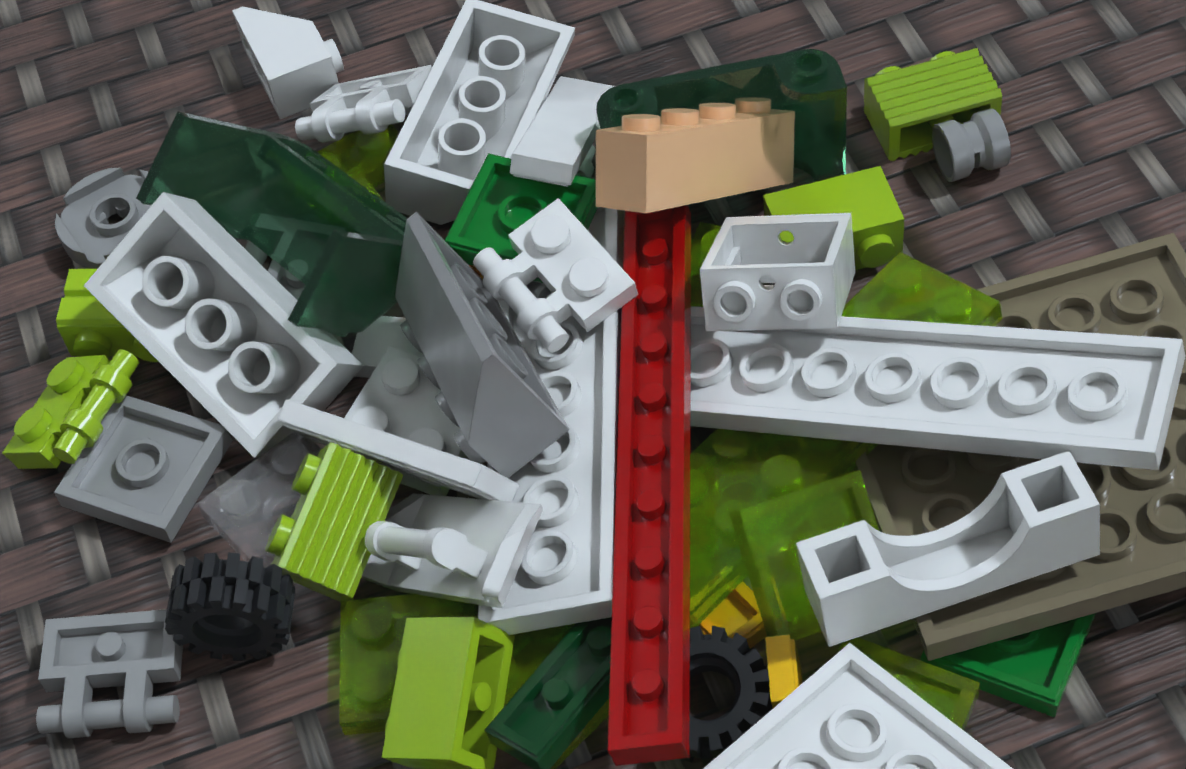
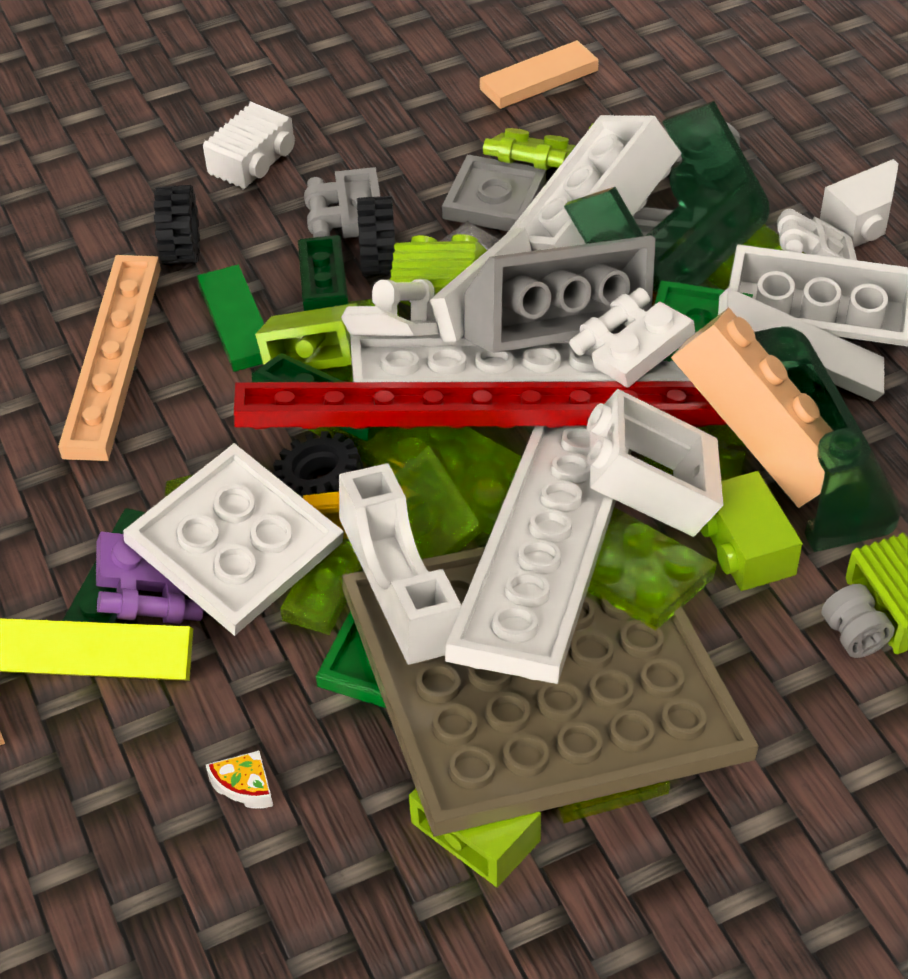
camera: 80 degrees right, 5 degrees down
none -> dark green tile [298,235,348,311]

